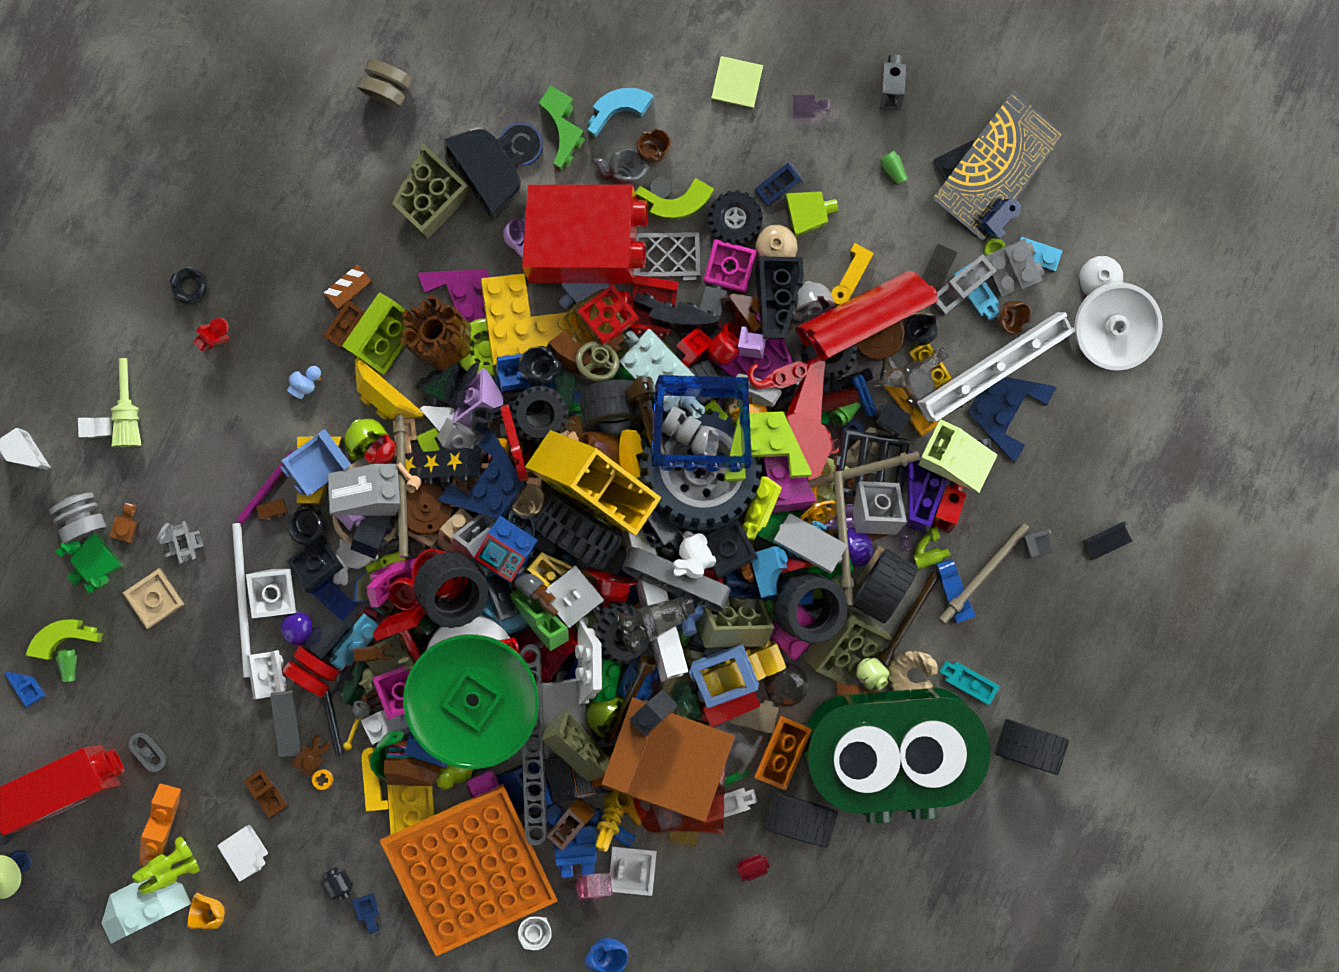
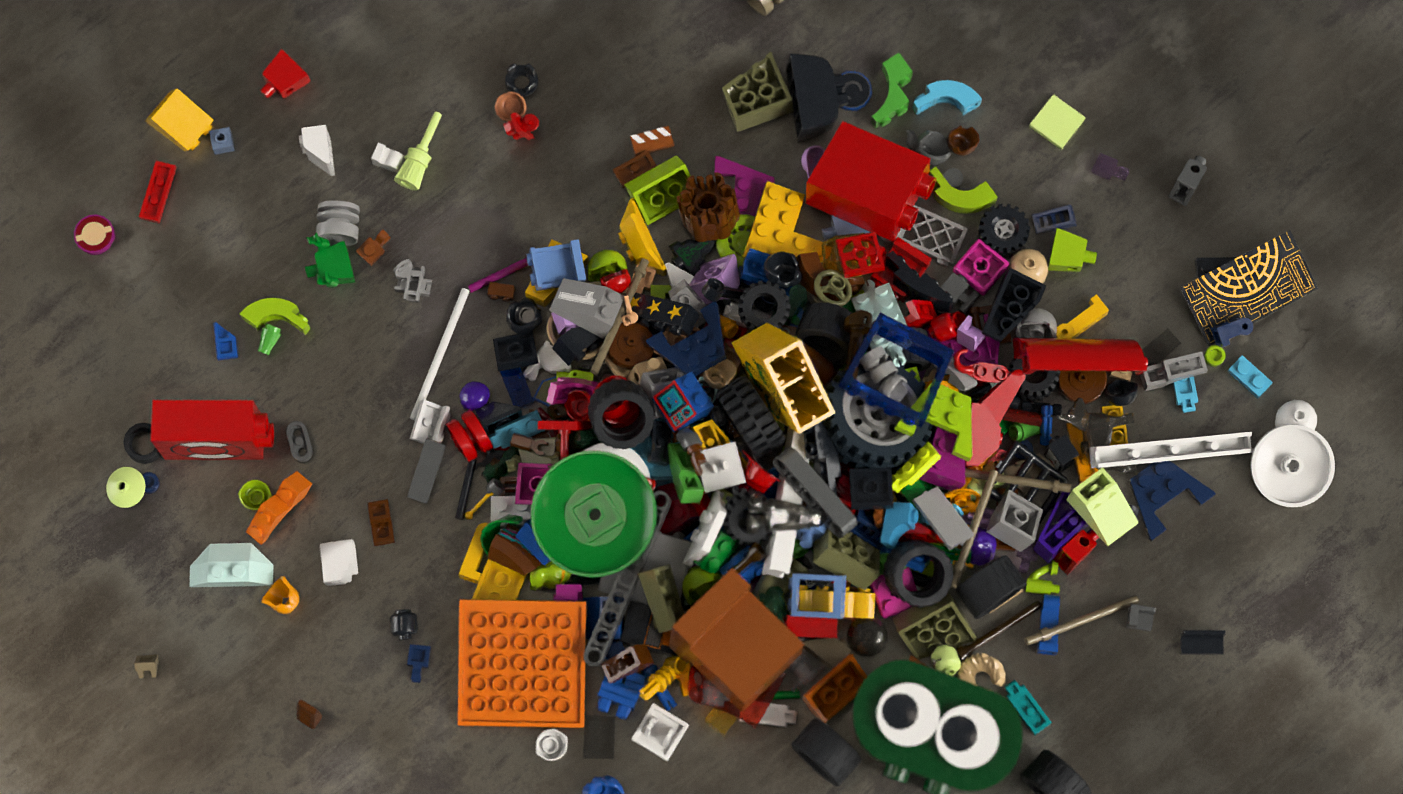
camera: 25 degrees right, 10 degrees down
tan tile [123,568,185,629] -> none
lime piece [132,836,200,895] -> none
white slope [246,569,296,618] -> none
light blue animal [287,366,321,399] -> none
reddish brown plate [292,735,330,777] -> none
light orange bush [312,769,333,790] -> none
black piece [449,362,479,410] -> none
red tile [500,404,528,482] -> none
clear pink brick [576,873,612,899] -> none
yellow slope [619,429,643,478] -> none
black slope [629,690,678,737] -> none
white animal [673,531,716,579] -> none
reddish brown slope [719,294,761,333] -> none
dark red brick [736,853,770,881] -> none
bright green cone [880,151,908,185] -> none
light grey plate [985,238,1045,297] -> none
reddish brown hair [997,301,1031,334] -> none
none -> lime hat [238,480,272,510]
none -> nougat hair [494,92,527,122]

